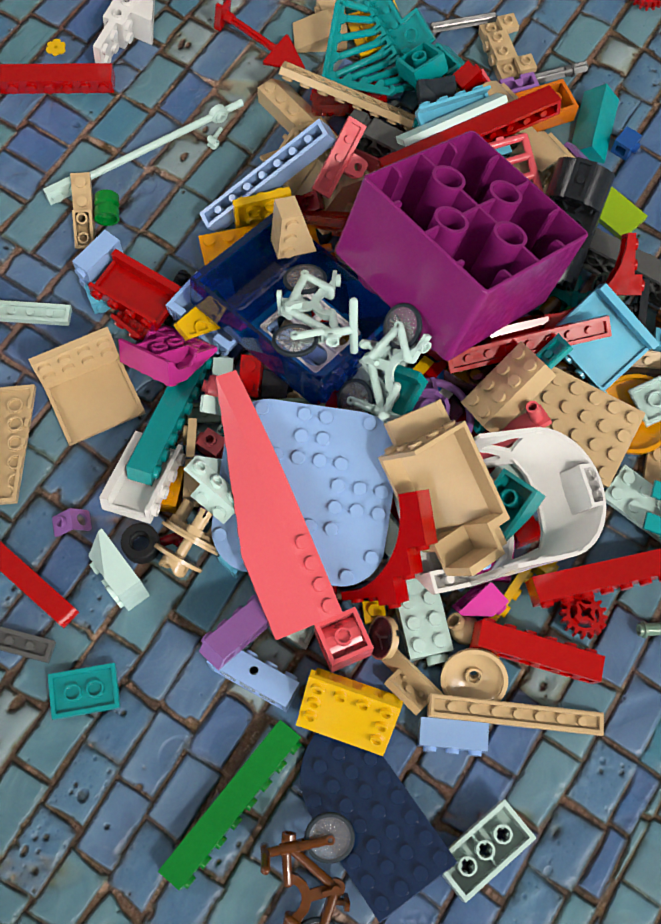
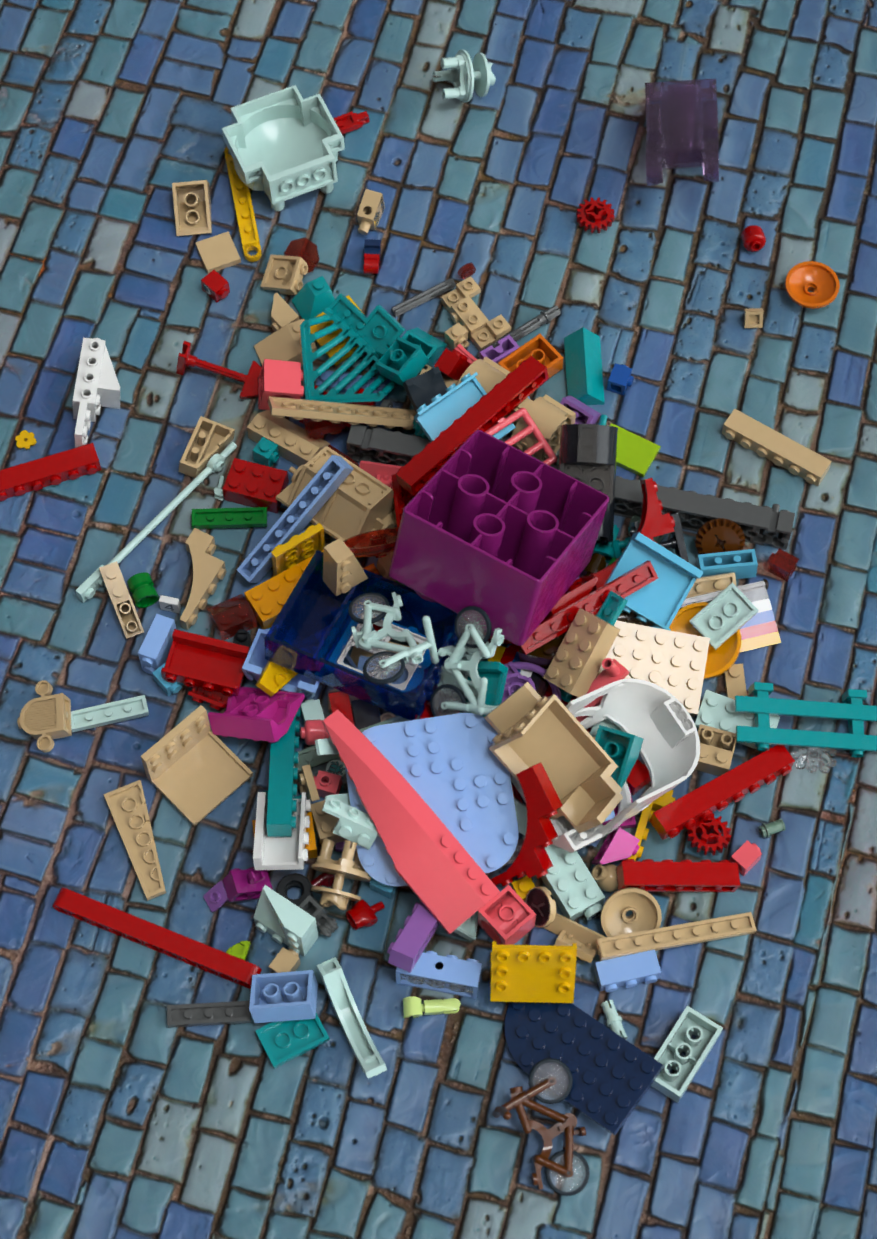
camera: 15 degrees left, 5 degrees down
green brick [158,720,302,891] -> none
dark red bracket [293,190,325,216] -> none
coral plate [311,116,368,199] -> none
light aqua tile [396,93,508,147] -> none
none -> white tile [159,595,181,613]
none -> tan wedge [178,416,235,478]
none -> tan arch [179,528,227,631]
none -> green plate [191,507,267,529]
none -> clear red slope [207,594,257,641]
none -> red brick [223,458,289,514]
none -> magenta brick [223,867,273,902]
none -> lime tile [226,941,251,961]
none -> light blue brick [249,970,318,1023]
none -> teal brick [252,437,280,467]
none -> coral brick [258,359,304,410]
none -> tan brick [268,947,301,973]
none -> dark grey brick [298,895,339,937]
none -> light aqua arch [317,957,387,1078]
none -> red piece [346,900,385,930]
none -> yellowish green piece [403,996,460,1018]
none -> tan brick [445,322,470,351]
none -> clear red tile [458,263,476,279]
none -> light aqua pin [601,1000,628,1040]
none -> tan slope [695,724,736,776]
none -> coral brick [730,840,762,876]

